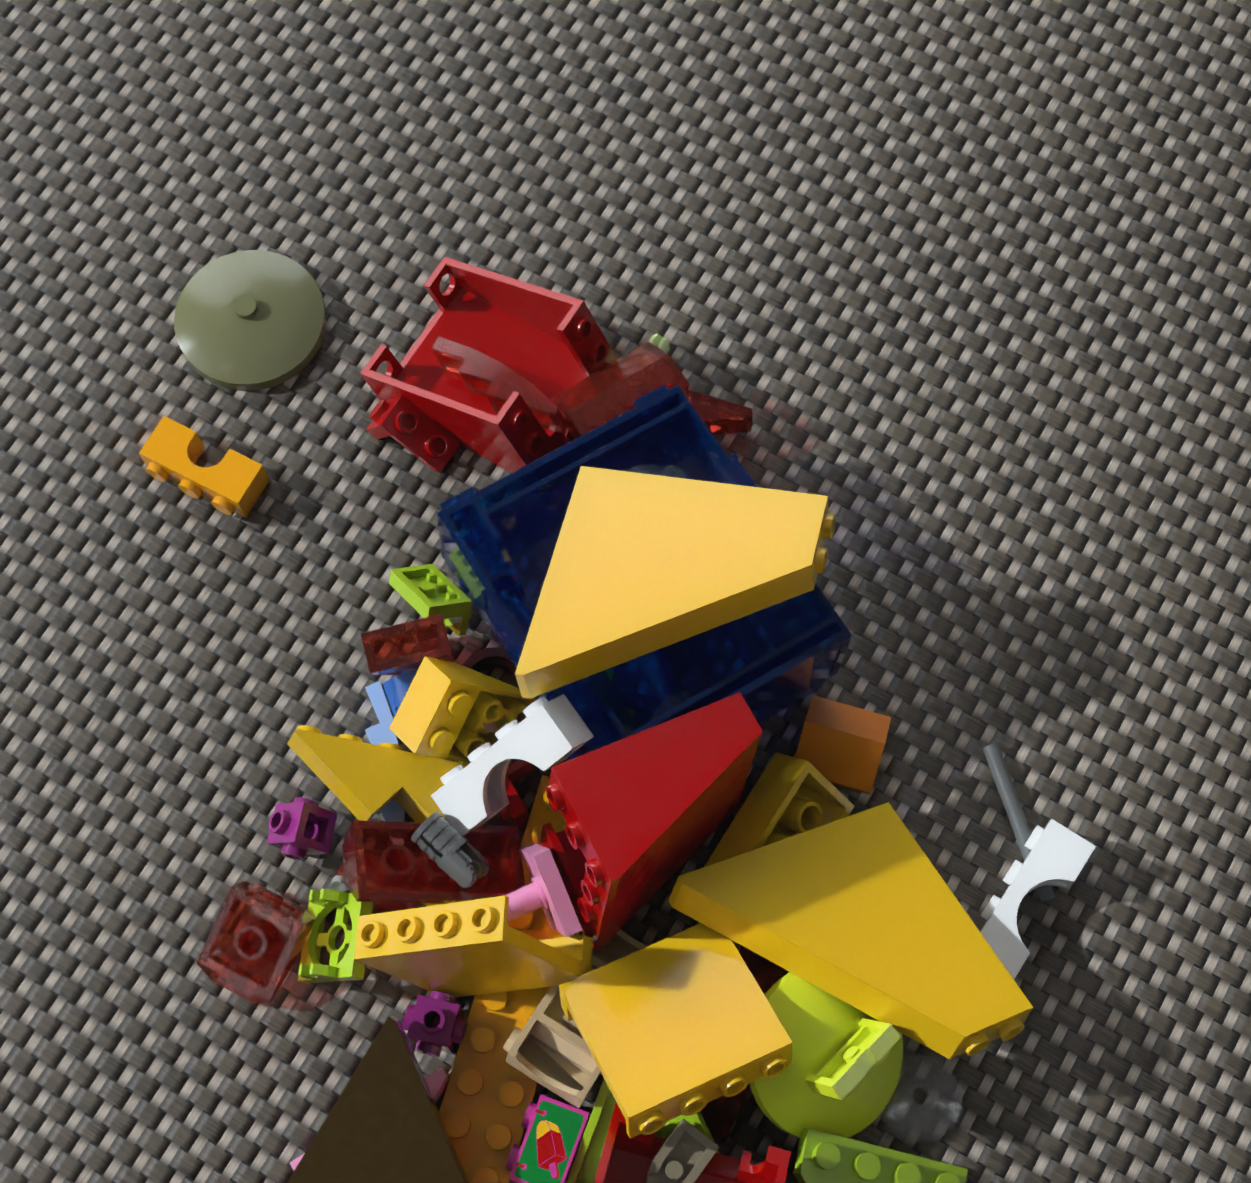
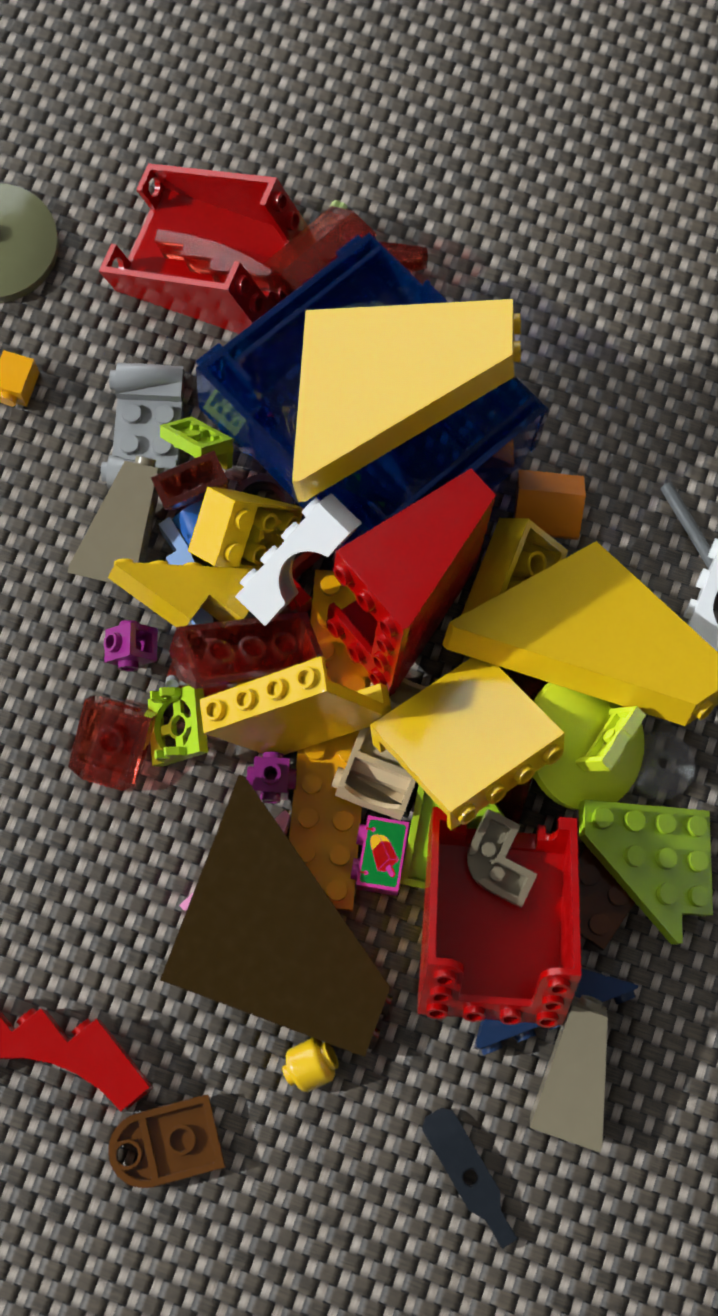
camera: 15 degrees left, 5 degrees up
red bracket [366,395,460,472] -> none
dark grey hinge [411,811,490,889] -> none
bright pink tile [506,843,582,937] -> none
none -> dark tan slope [67,455,164,584]
none -> light grey piece [101,363,186,498]

